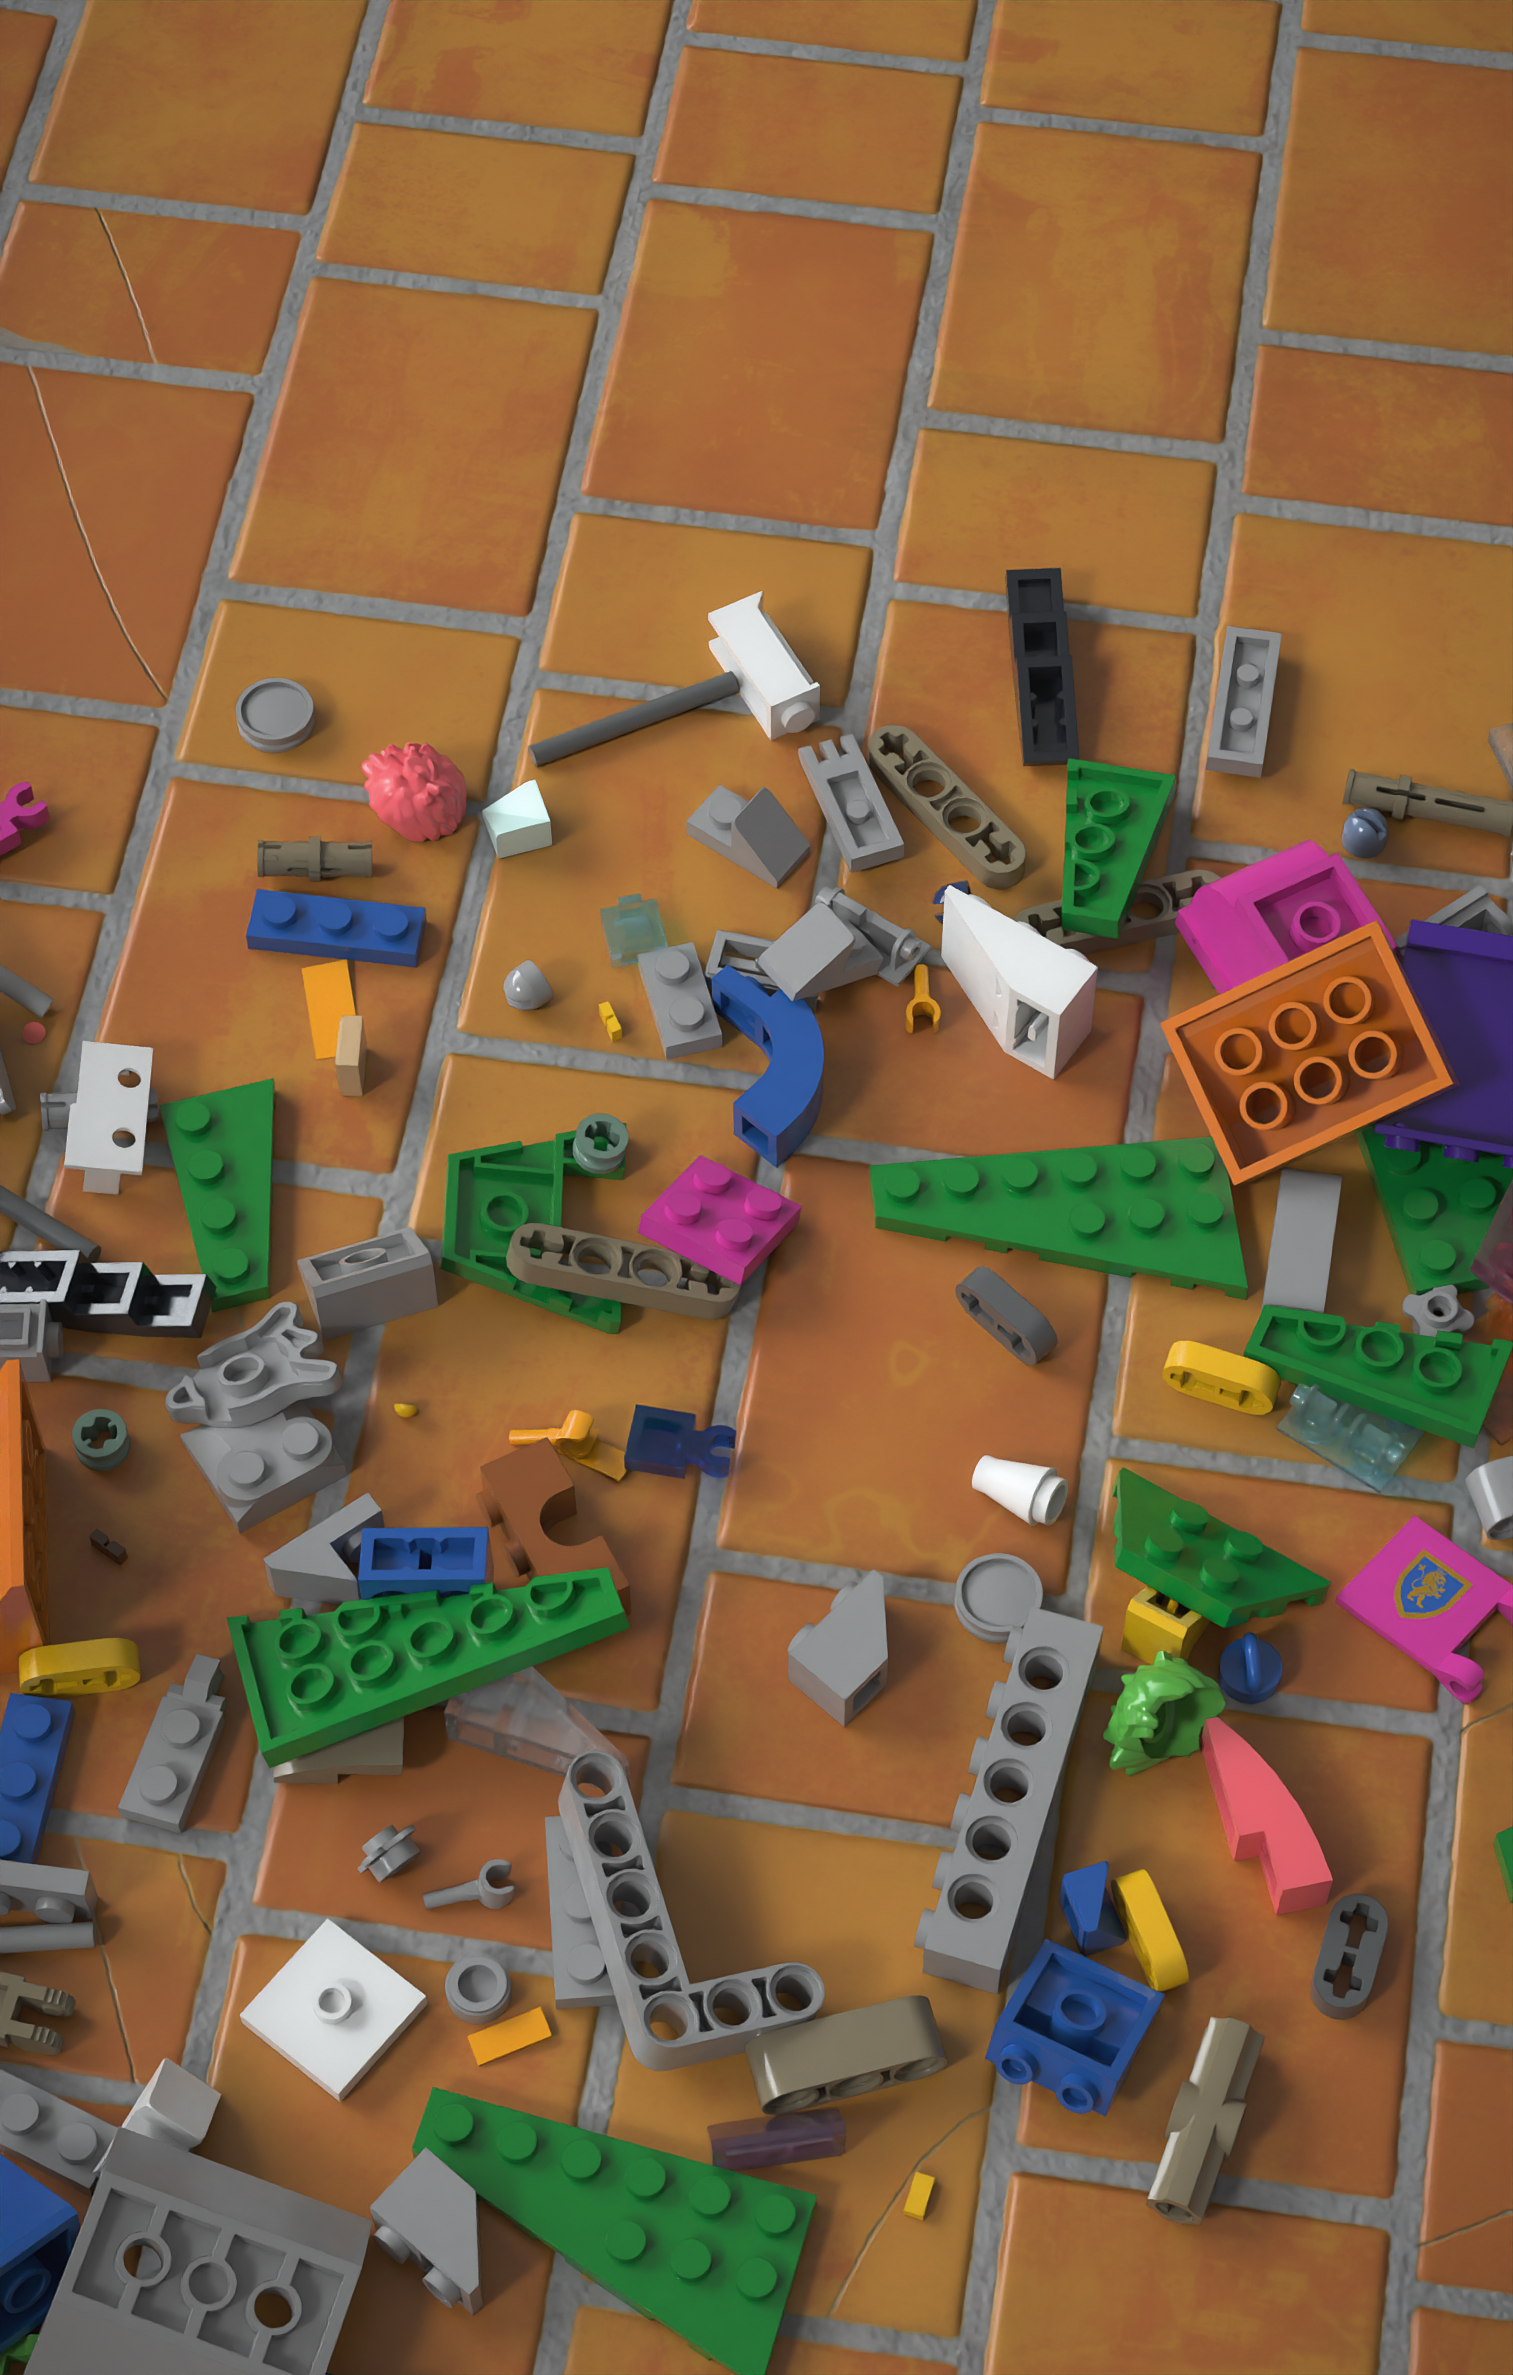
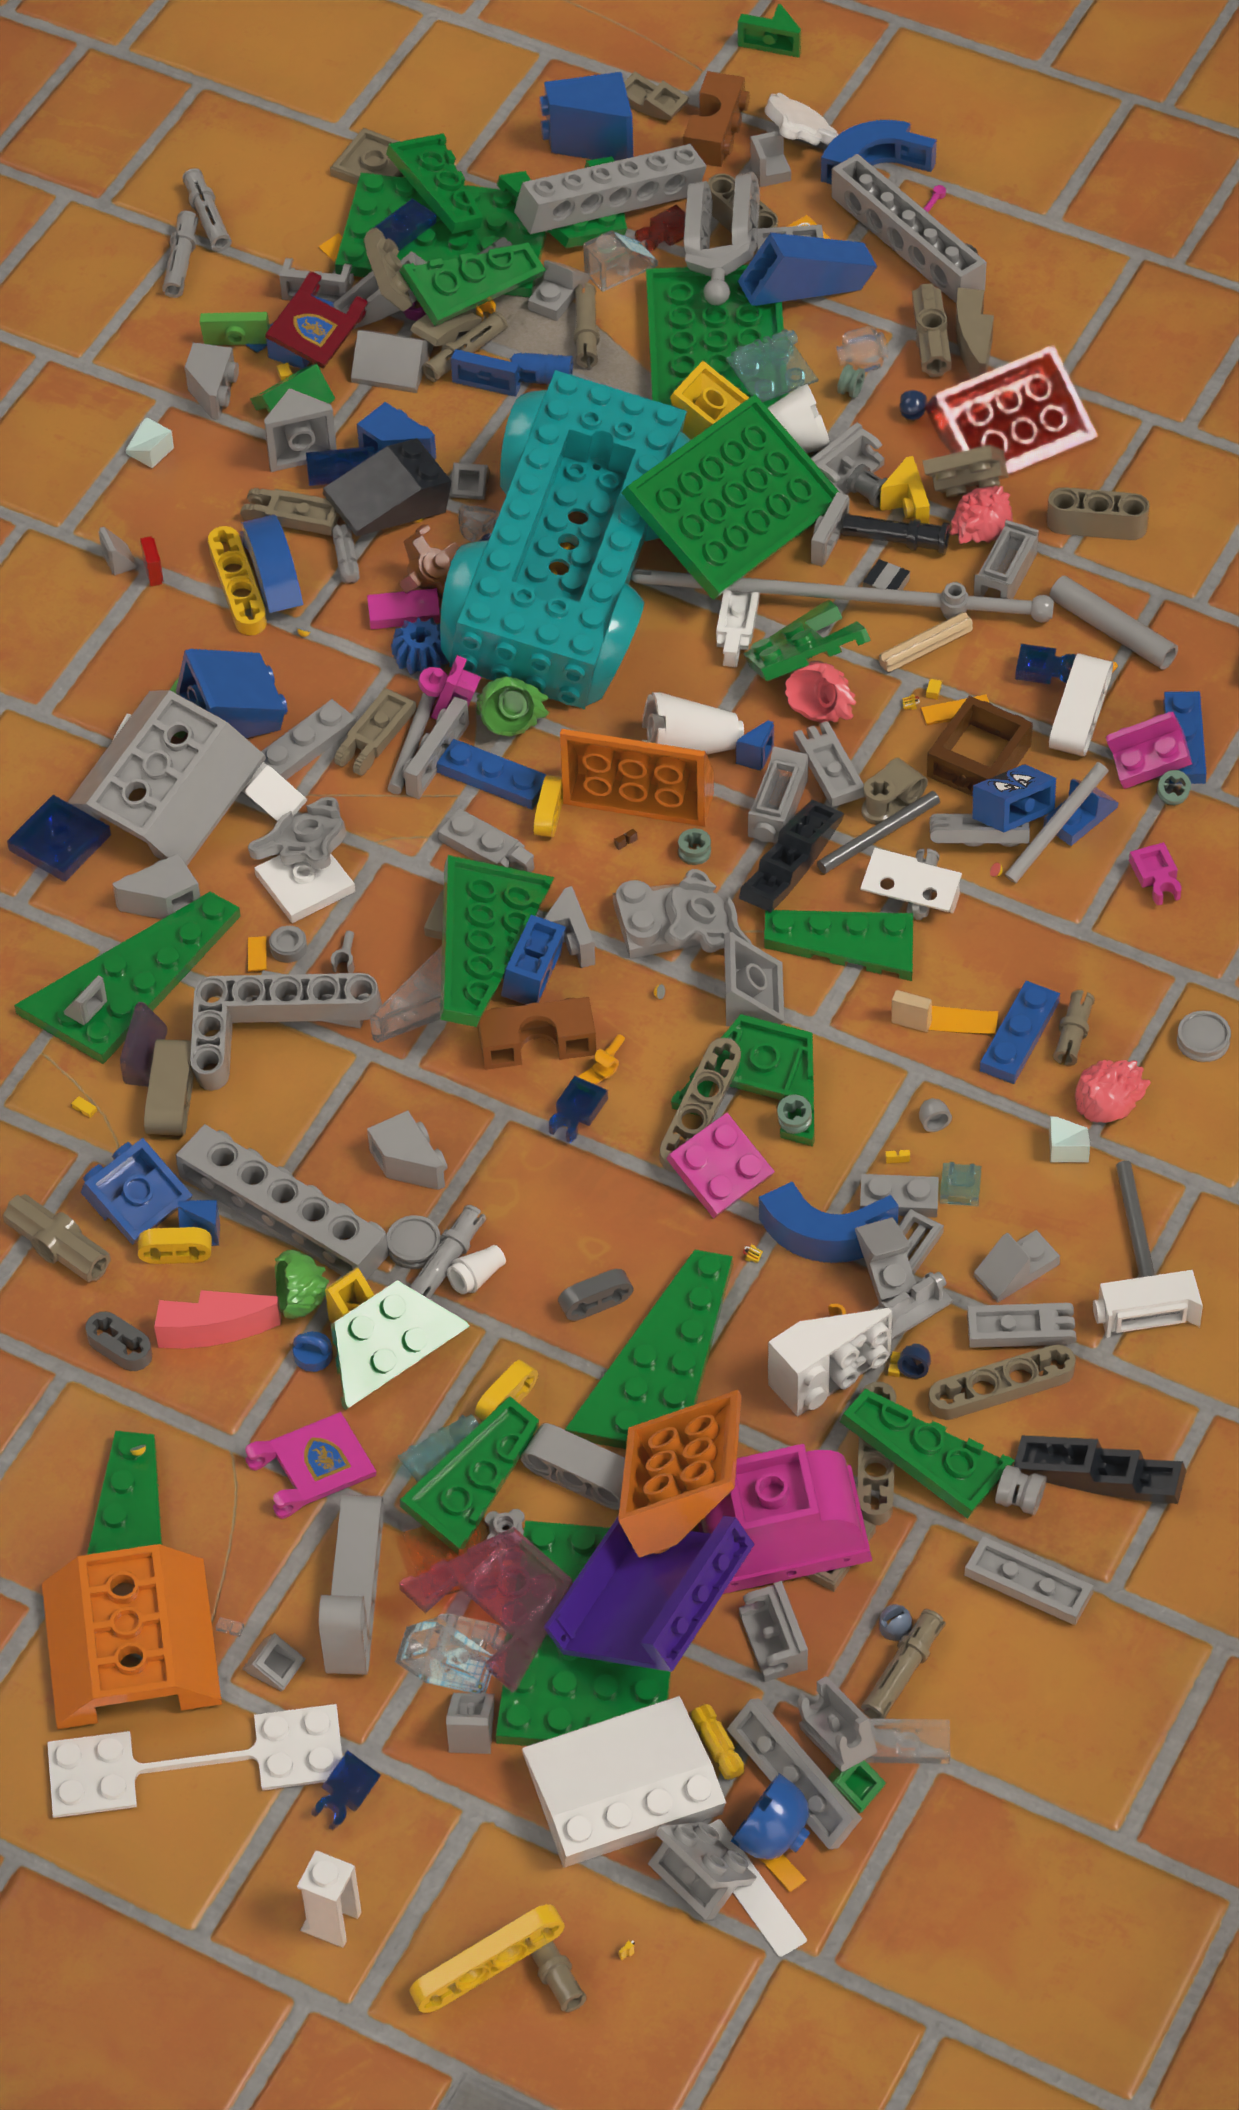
camera: 110 degrees right, 5 degrees down
light grey plate [357,1824,421,1883] -> none
none -> light grey slope [64,975,107,1025]
none -> light grey tile [248,797,346,869]
none -> light grey pin [410,1205,486,1299]
none -> yellow piece [743,1244,763,1263]
none -> light grey wheel [995,1465,1047,1515]

